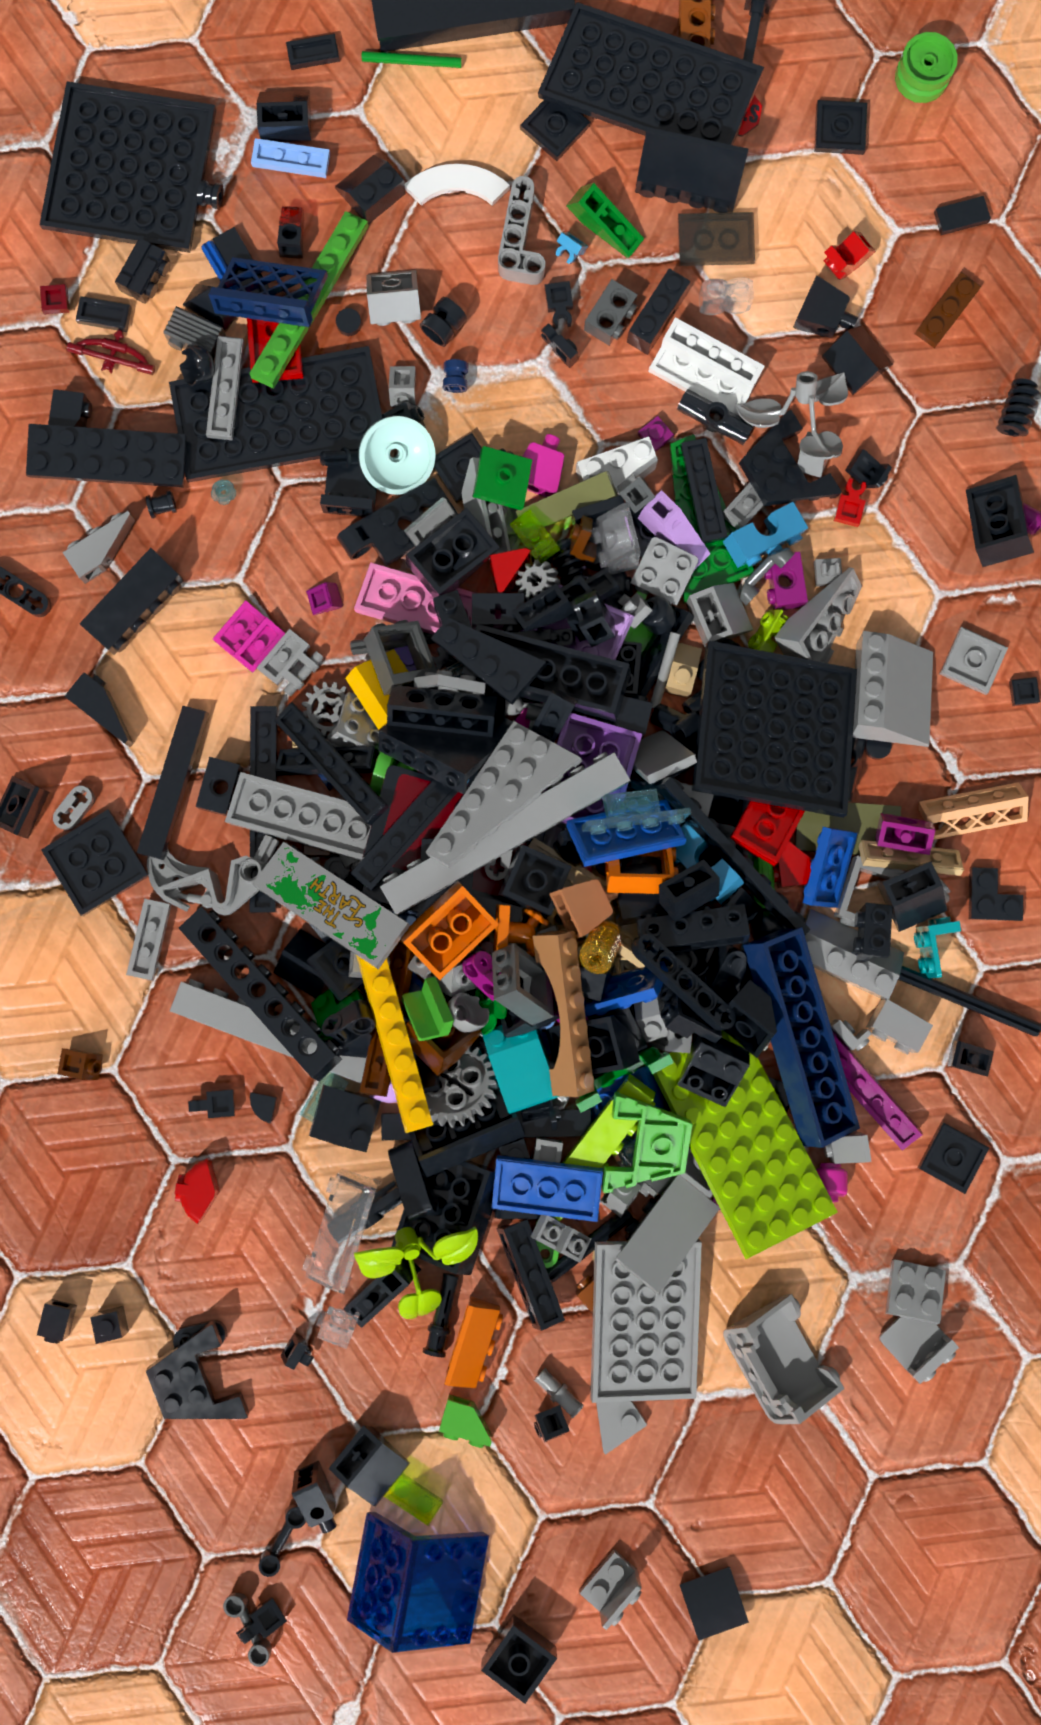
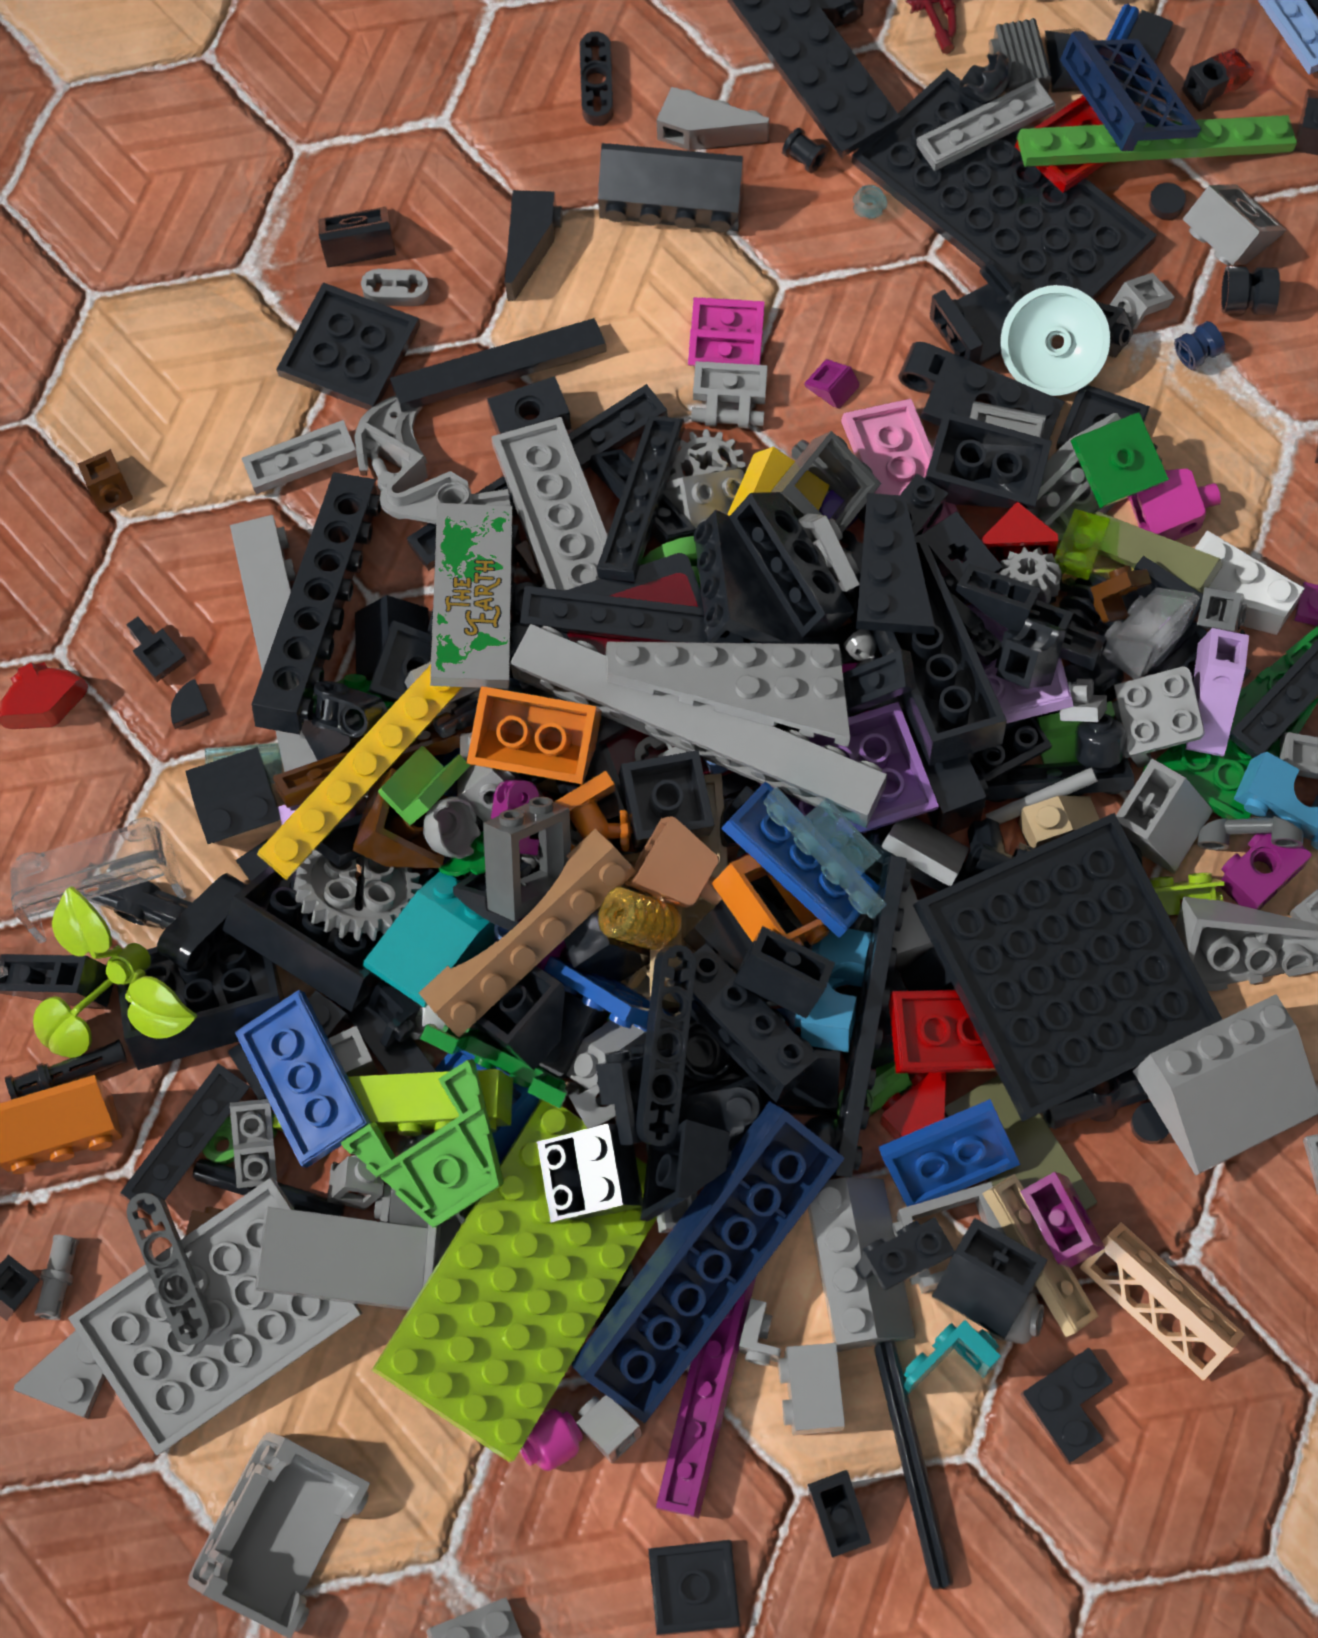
camera: 65 degrees right, 15 degrees down
none -> dark grey beam [126,1192,213,1345]
none -> black axle [433,697,479,738]

